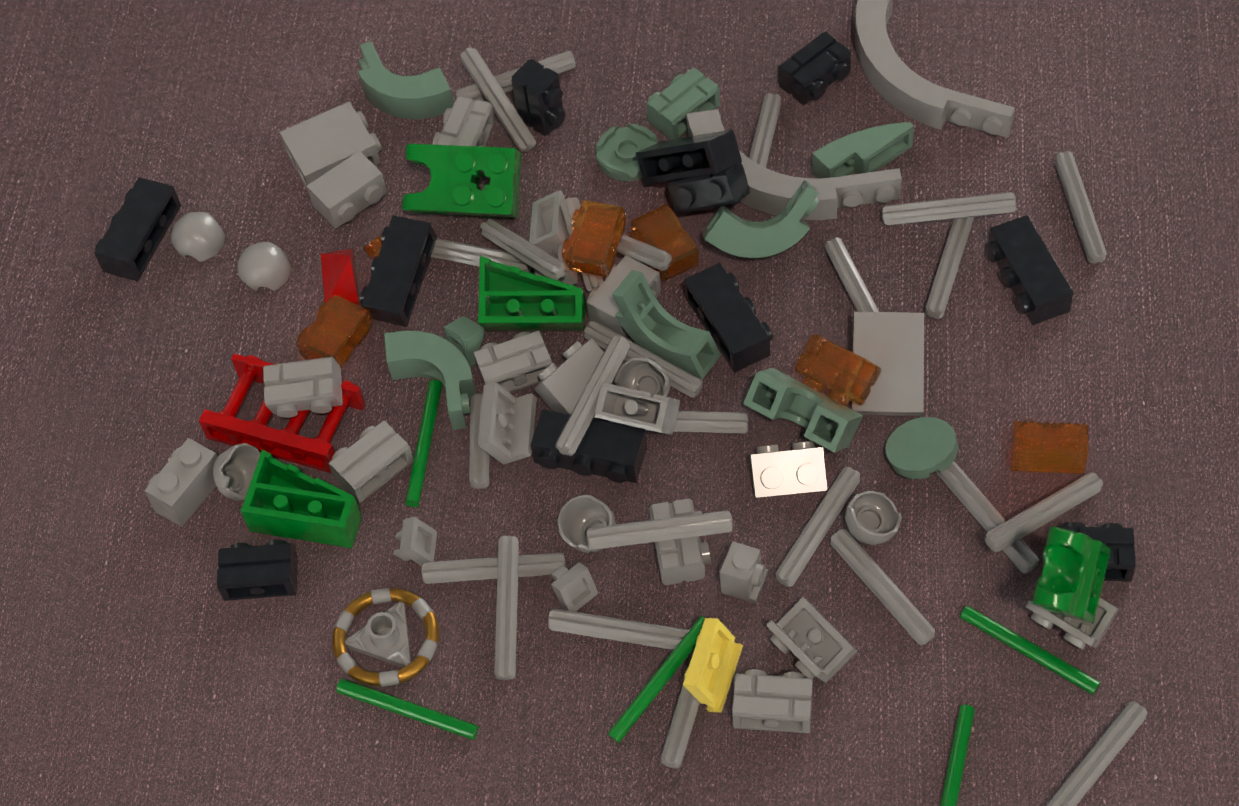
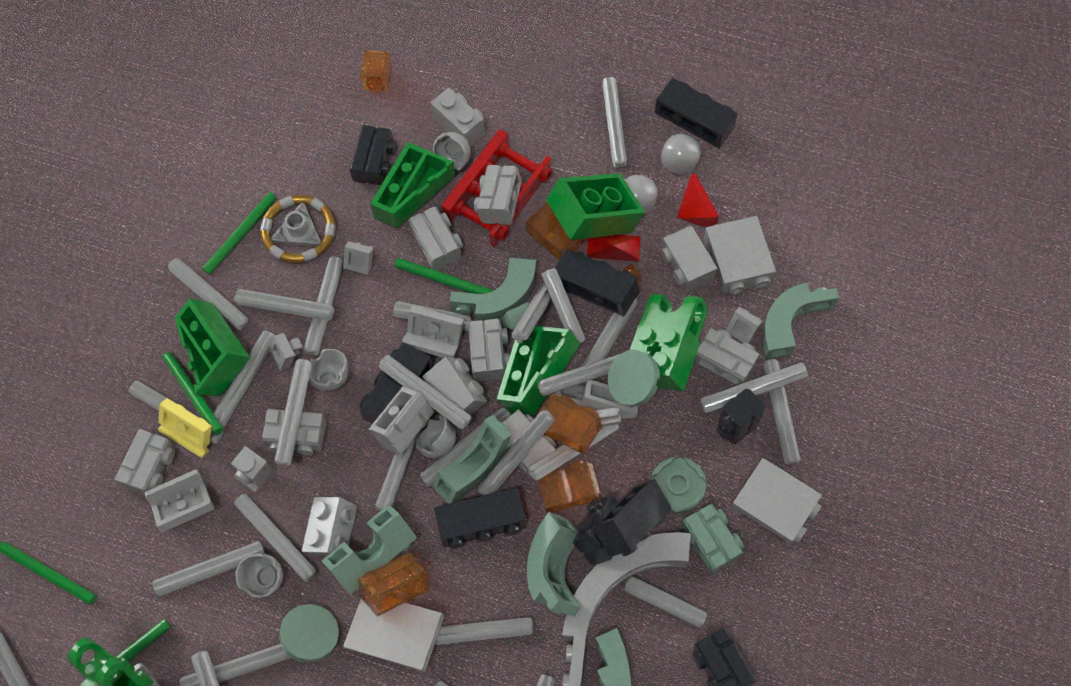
camera: 100 degrees right, 10 degrees up
none -> light grey axle [168,258,249,330]
none -> green wedge [174,298,250,397]
none -> clear orange brick [360,50,392,92]
none -> light grey axle [478,410,555,496]
none -> light grey axle [512,282,551,343]
none -> light grey axle [542,268,585,343]
none -> green brick [546,173,645,240]
none -> light grey axle [602,77,627,168]
none -> sand green tile [608,350,660,406]
none -> red slope [677,174,719,227]
none -> light grey tile [725,307,762,344]
none -> light grey panel [730,458,822,548]

